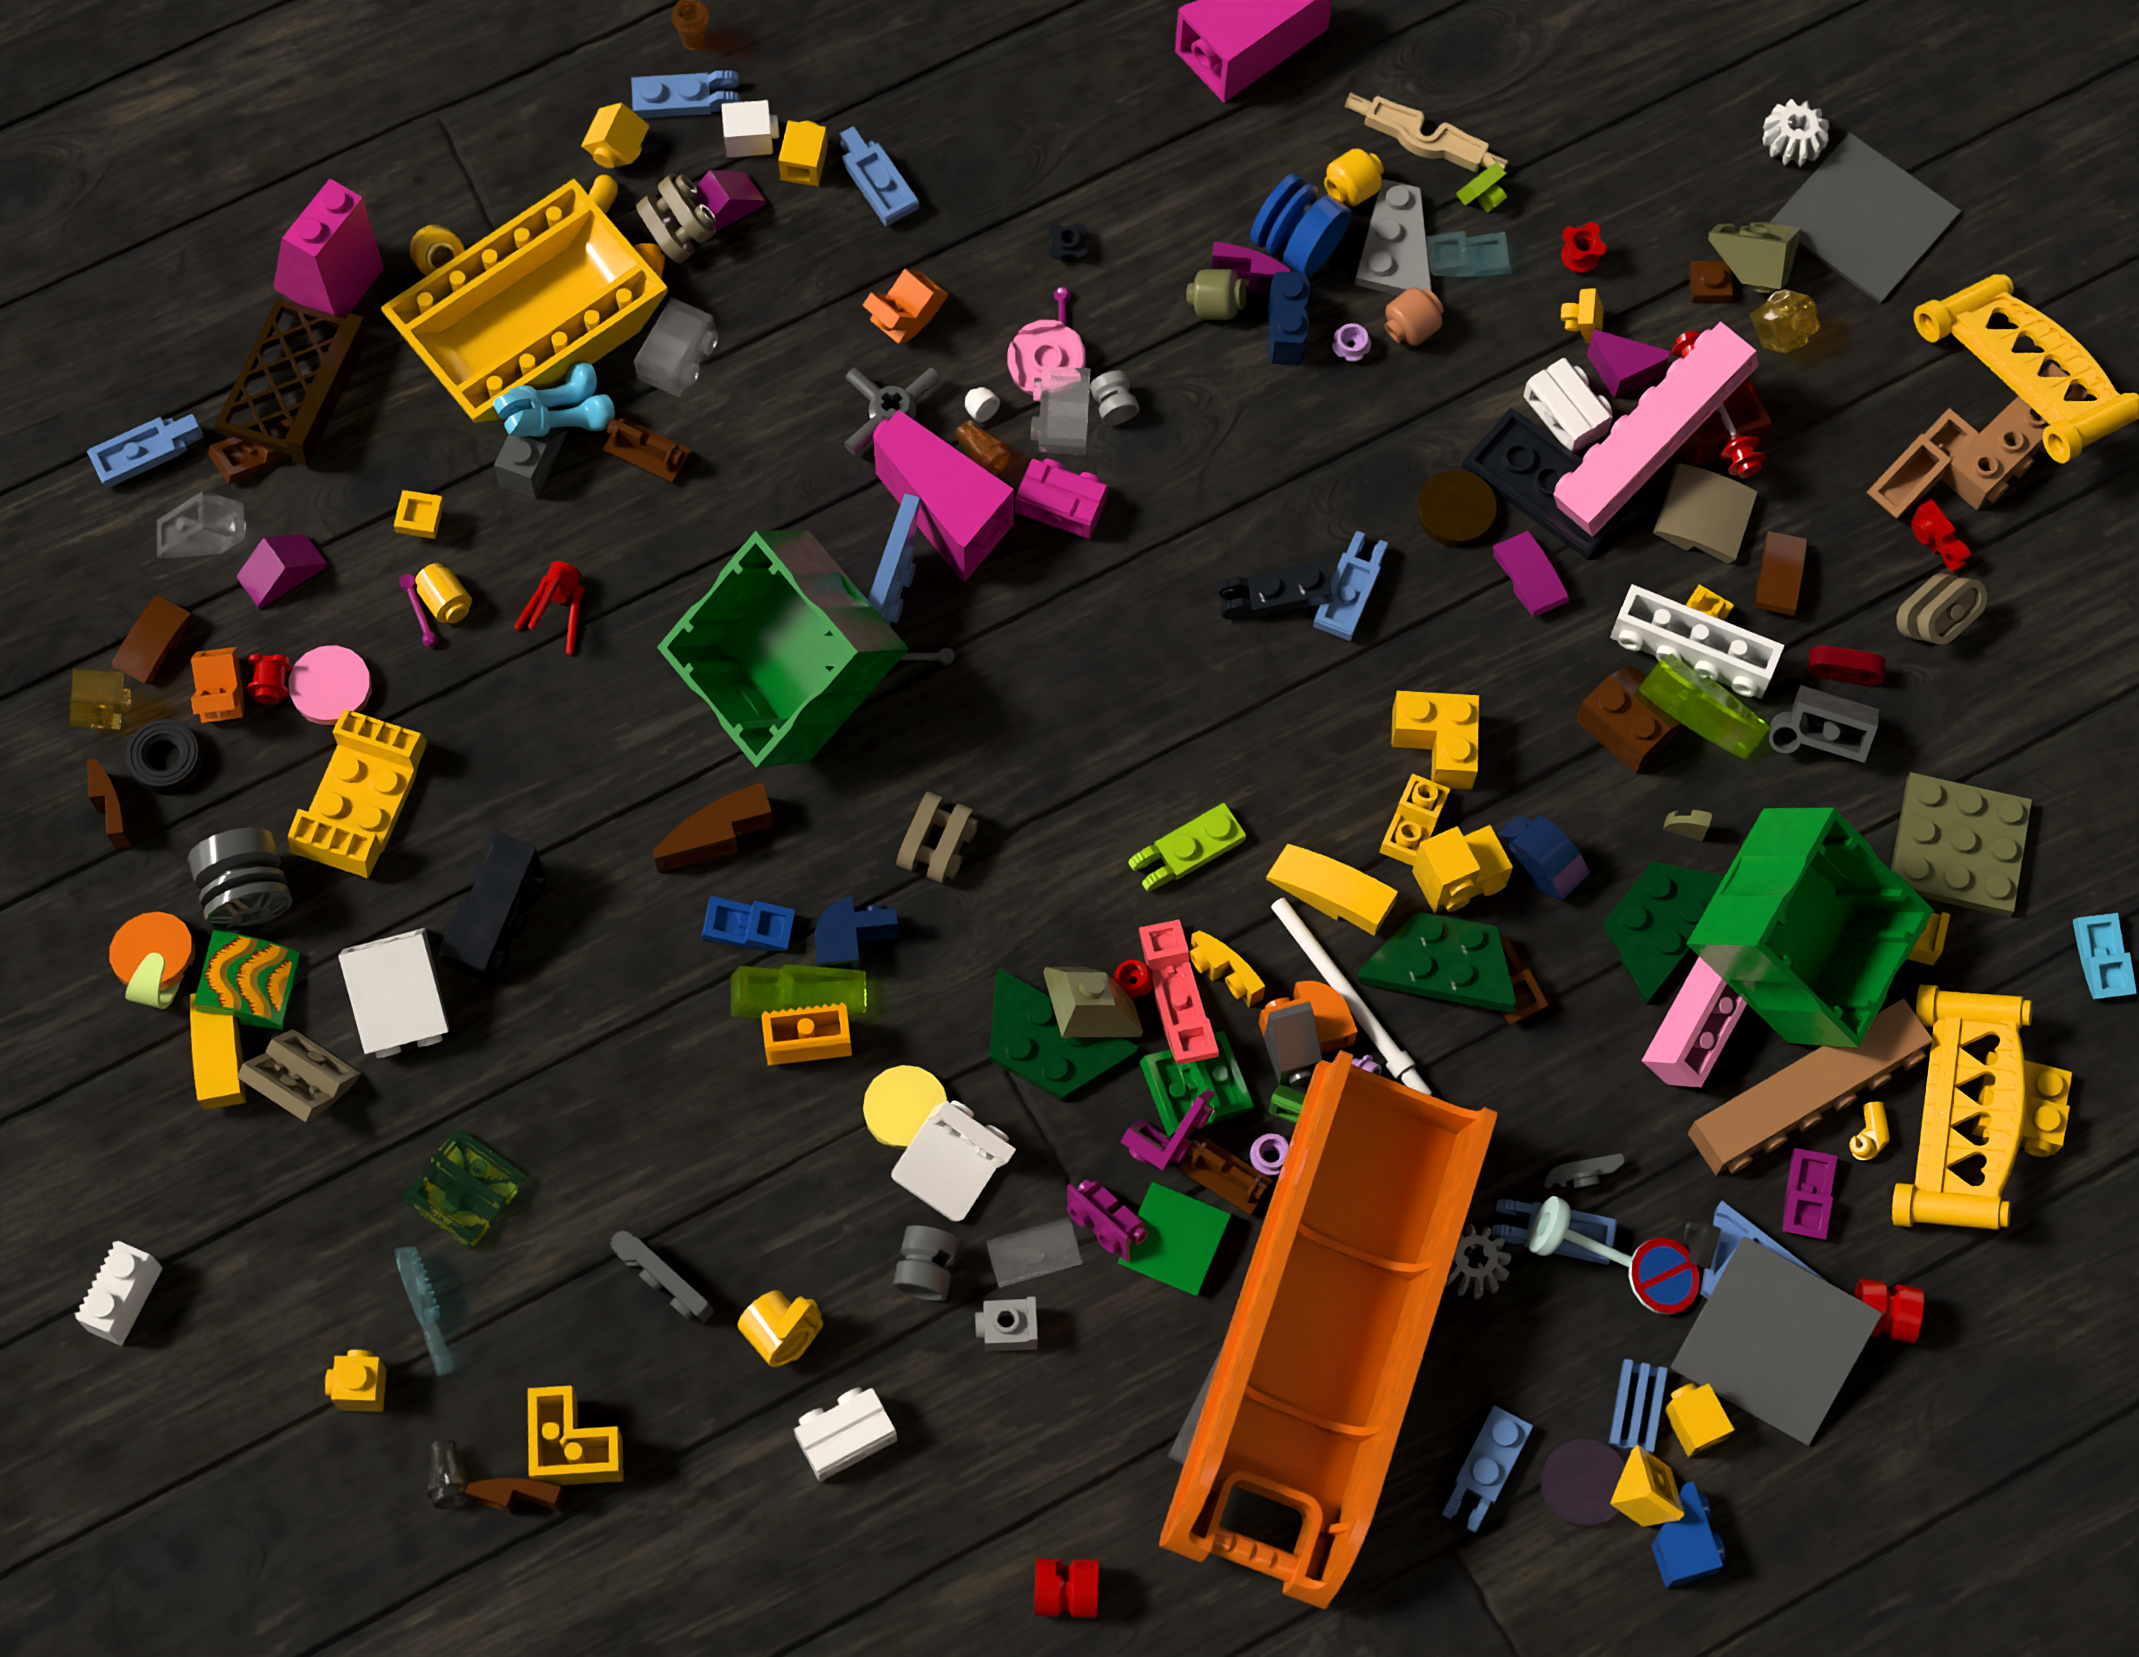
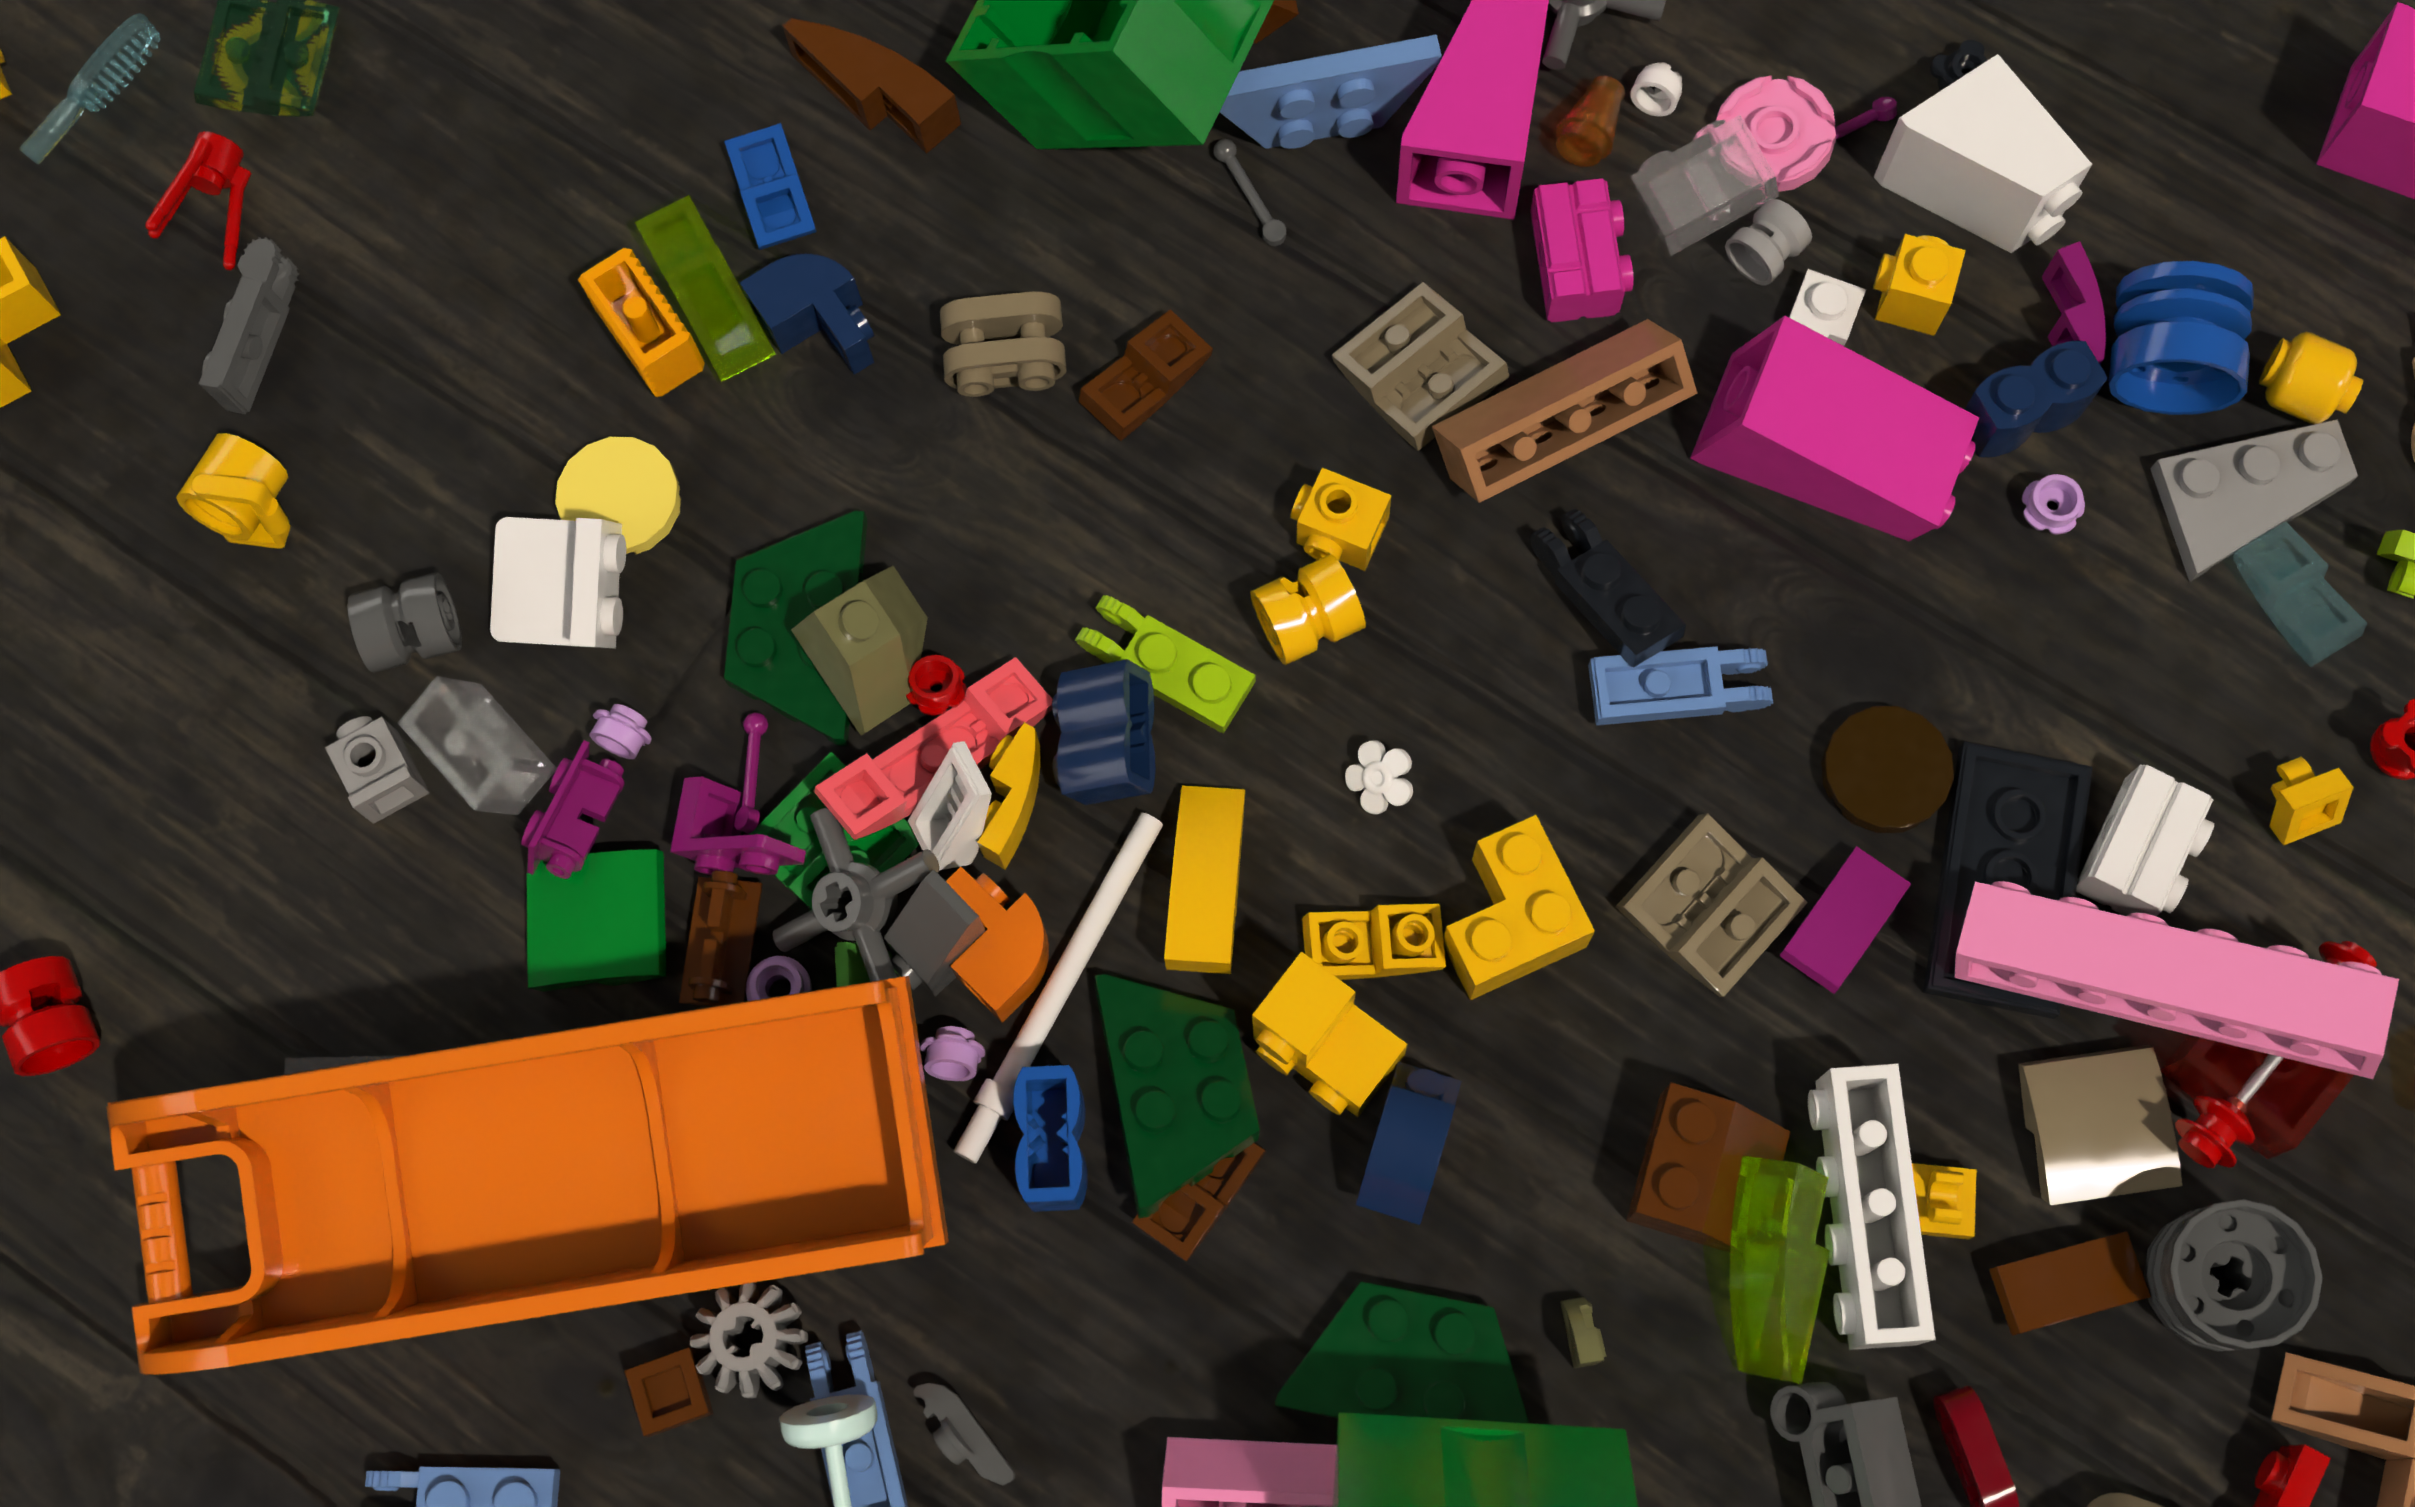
camera: 70 degrees right, 5 degrees up
white brick [794,1387,897,1482] -> none
olive head [1187,269,1246,320] -> none
nougat head [1384,287,1444,346] -> none
magenta slope [1587,329,1670,399] -> none
none -> red plant [145,131,251,270]
none -> lavender plate [590,704,652,759]
none -> reddish brown plate [625,1348,714,1437]
none -> magenta hinge [734,712,768,834]
none -> dark grey bar [773,808,939,982]
none -> white slope [908,741,992,870]
none -> blue brick [1013,1065,1088,1212]
none -> dark blue brick [1052,659,1156,805]
none -> reddish brown slope [1078,309,1213,441]
none -> yellow wheel [1251,554,1366,665]
none -> yellow brick [1291,468,1392,571]
none -> dark tan slope [1332,282,1509,451]
none -> white plant [1345,740,1413,814]
none -> medium nougat brick [1432,319,1698,503]
none -> dark tan slope [1616,813,1808,997]
none -> dark pink slope [1690,316,1979,541]
none -> white plate [1789,269,1866,346]
none -> yellow brick [1873,234,1966,336]
none -> white slope [1874,54,2092,253]
none -> dark grey wheel [2143,1200,2323,1352]

